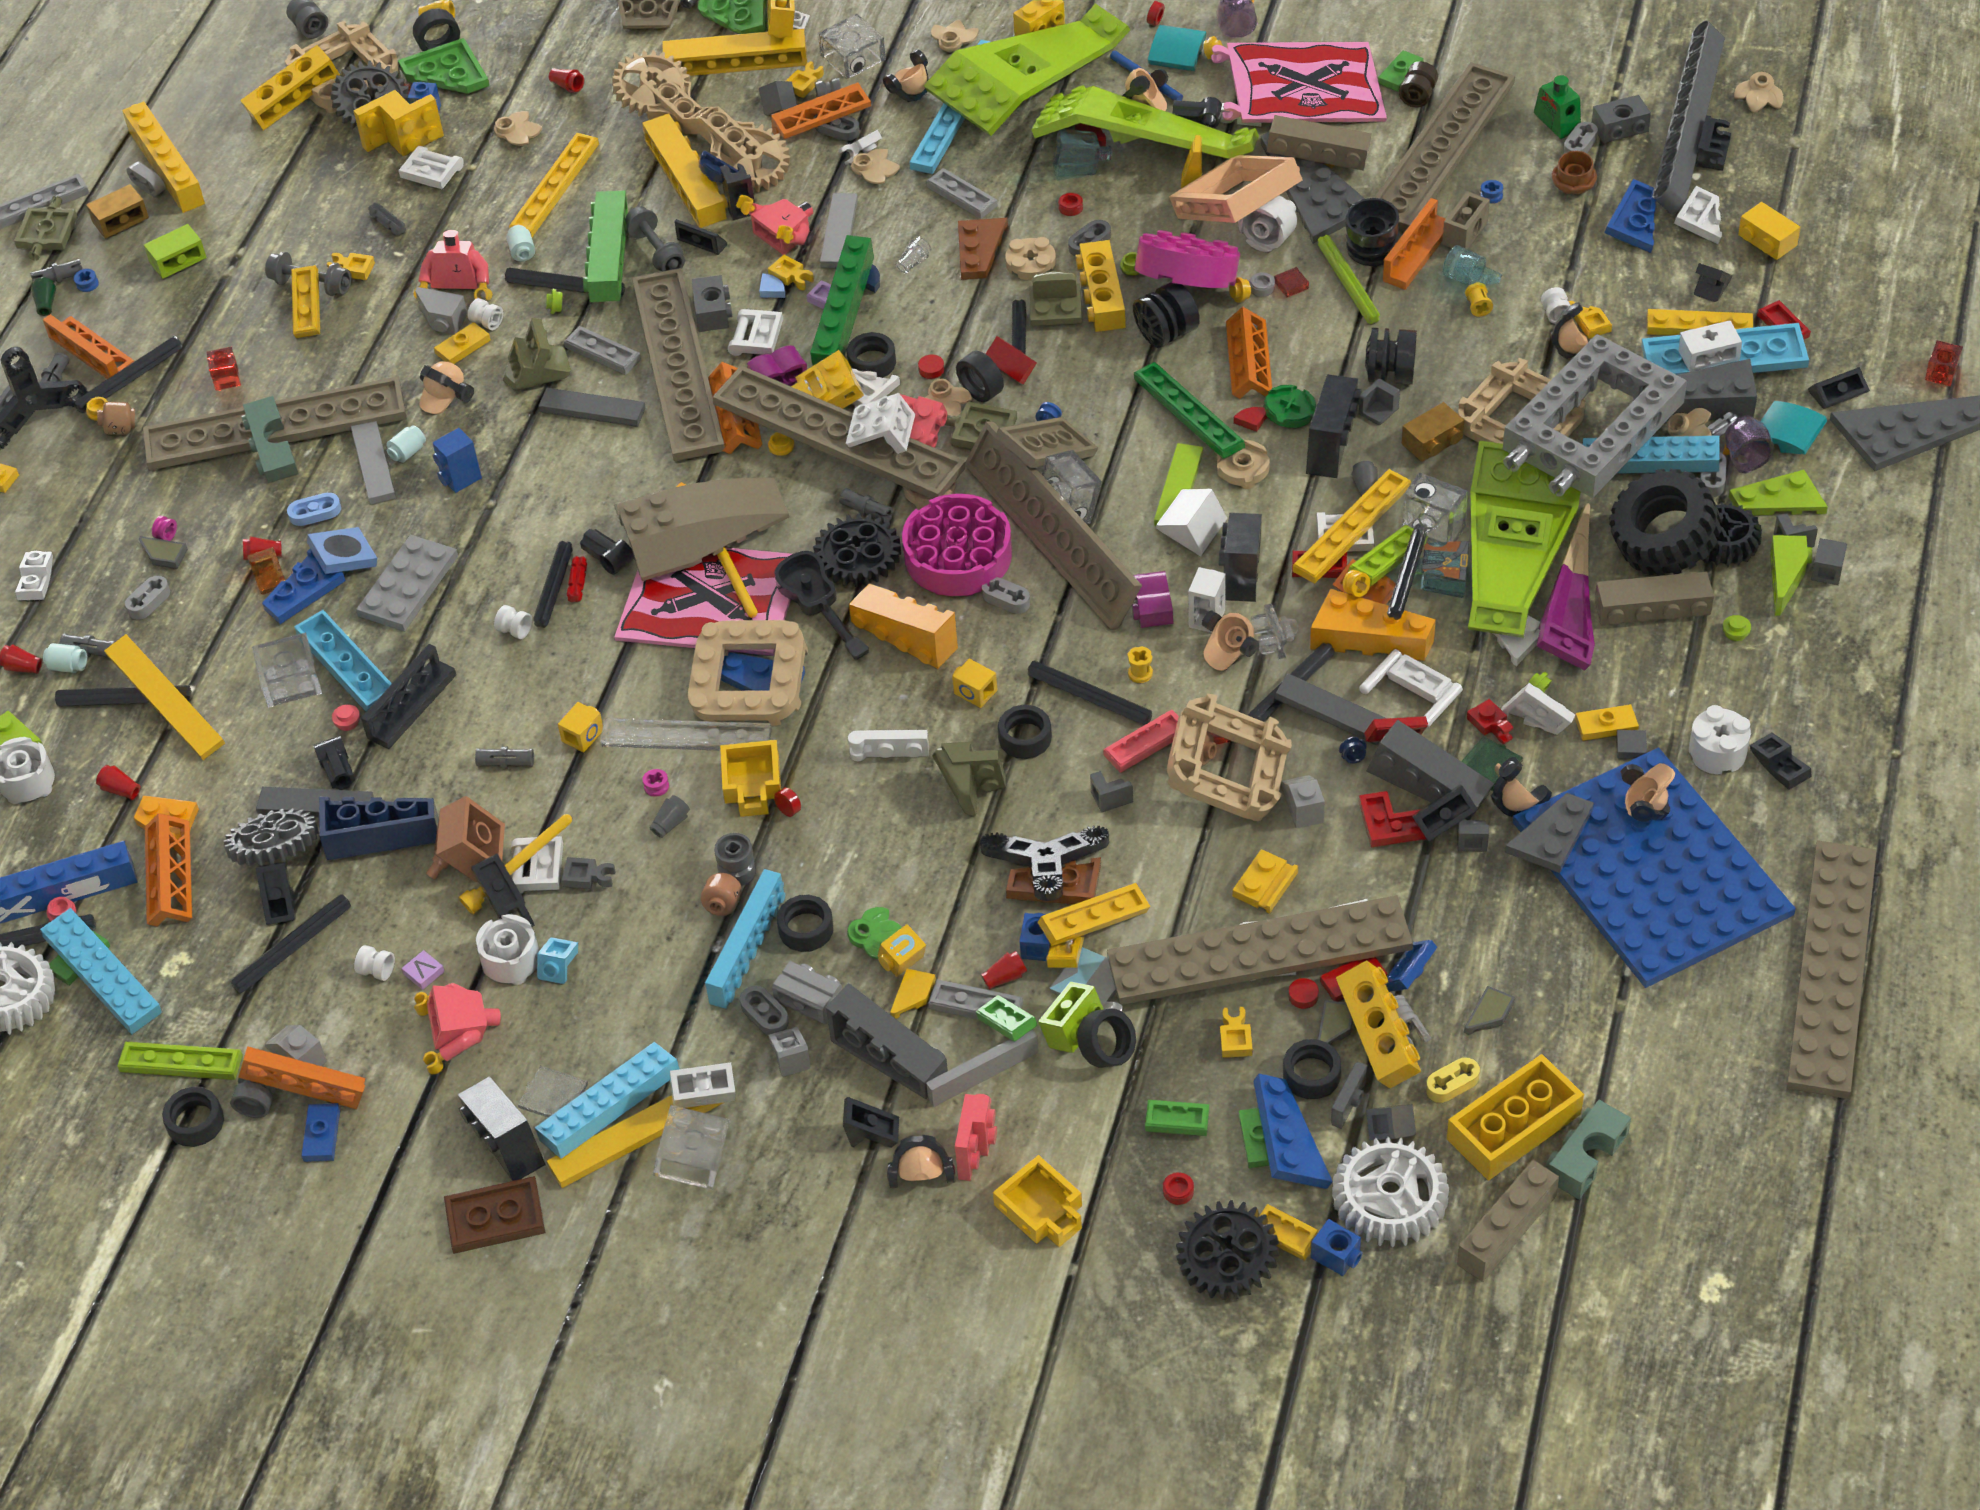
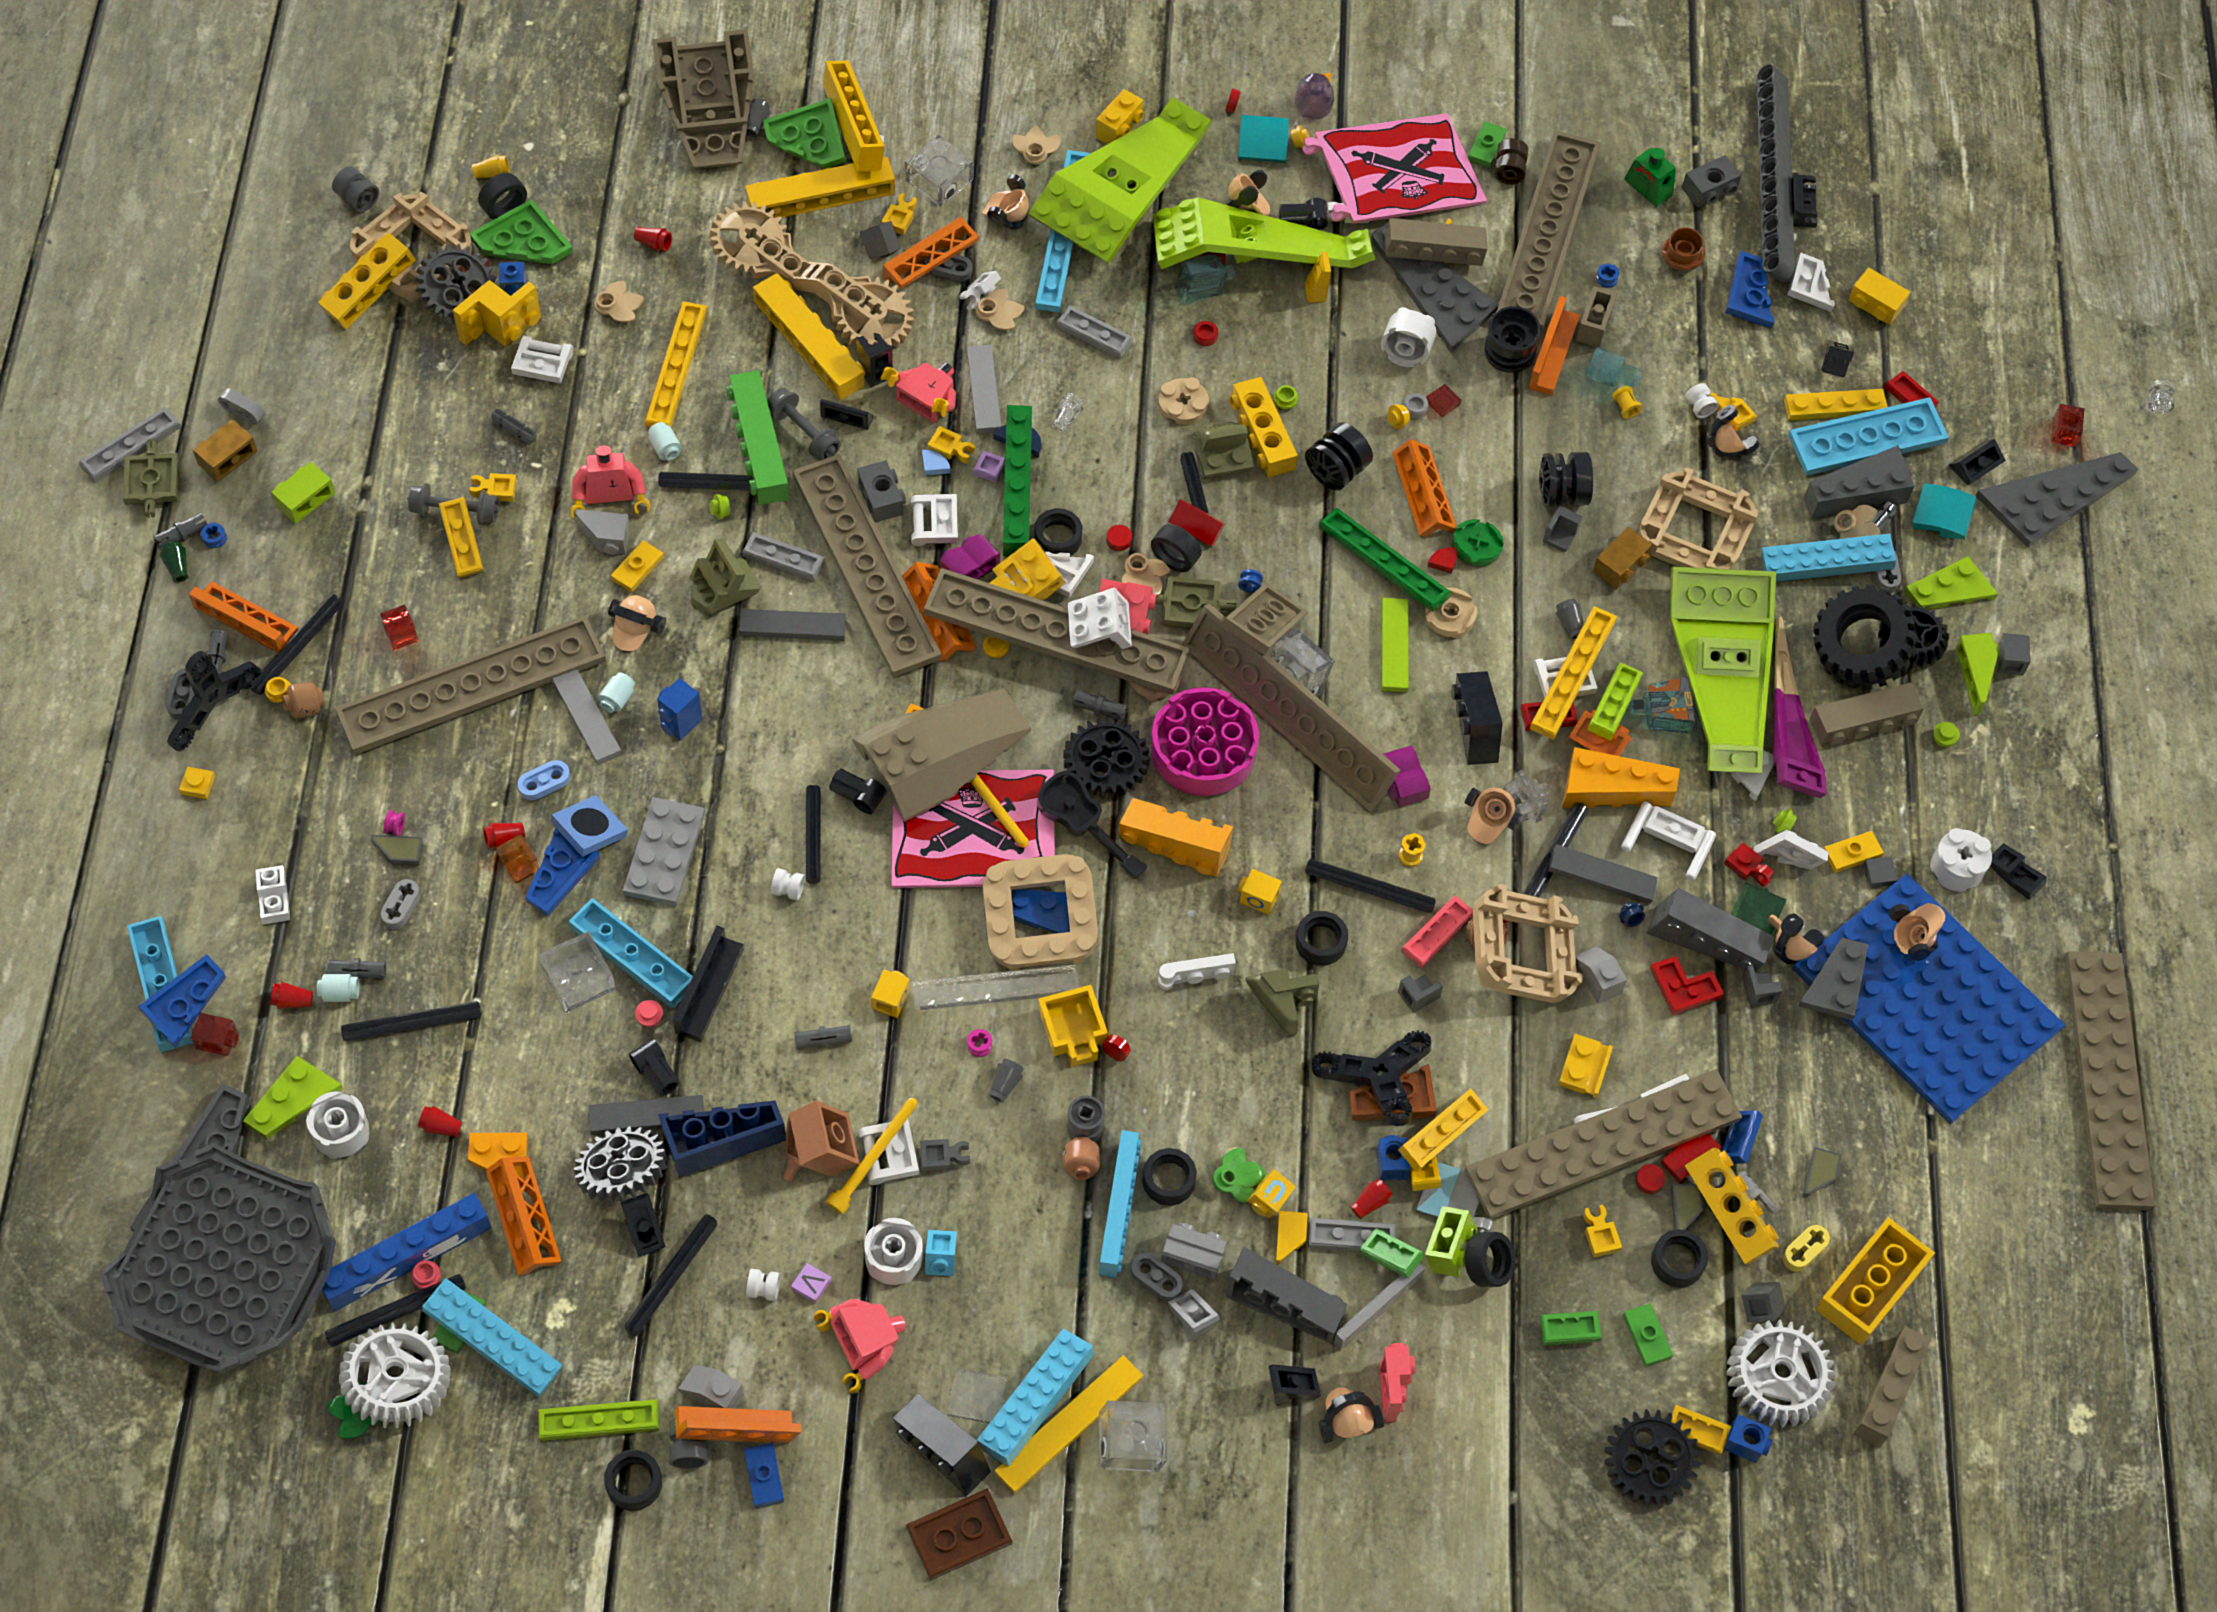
camera: 20 degrees left, 10 degrees up
yellow tile [104,634,225,760] -> none
yellow brick [122,101,205,213] -> none
sand green arch [241,396,299,483] -> none
white wheel [468,298,503,331] -> none
black hinge [471,854,535,927] -> none
red axle [566,556,587,603] -> none
white brick [670,1062,735,1109] -> none
dark blue plate [699,151,738,183] -> none
dark grey wheel [815,78,841,98] -> none
dark orange wing [958,217,1008,280] -> none
light grey beam [982,577,1030,614] -> none
yellow piece [993,1155,1082,1247] -> none
dark grey plate [1068,220,1111,256] -> none
blue bar [1110,50,1183,101] -> none
dark pink brick [1134,230,1240,288] -> none
white slope [1155,489,1227,556] -> none
red tile [1163,1172,1194,1205] -> none
light nougat window [1169,155,1302,223] -> none
white brick [1188,567,1225,633] -> none
blue wing [1253,1074,1333,1189] -> none
black wedge [1306,374,1362,478] -> none
lime axle [1318,235,1380,324] -> none
dark grey plate [1331,1062,1367,1129] -> none
yellow bush [1343,570,1370,597] -> none
red tile [1364,716,1428,742] -> none
black axle [1387,528,1427,620] -> none
clear brick [1402,472,1468,546] -> none
black slope [1411,785,1478,841] -> none
light grey brick [1503,334,1687,498] -> none
sand green arch [1546,1100,1631,1200] -> none
light grey beam [1563,122,1598,154] -> none
white brick [1679,321,1742,372] -> none
clear purple piece [1723,415,1774,473] -> none
tan plate [1734,72,1783,114] -> none
dark grey panel [1773,513,1818,547] -> none

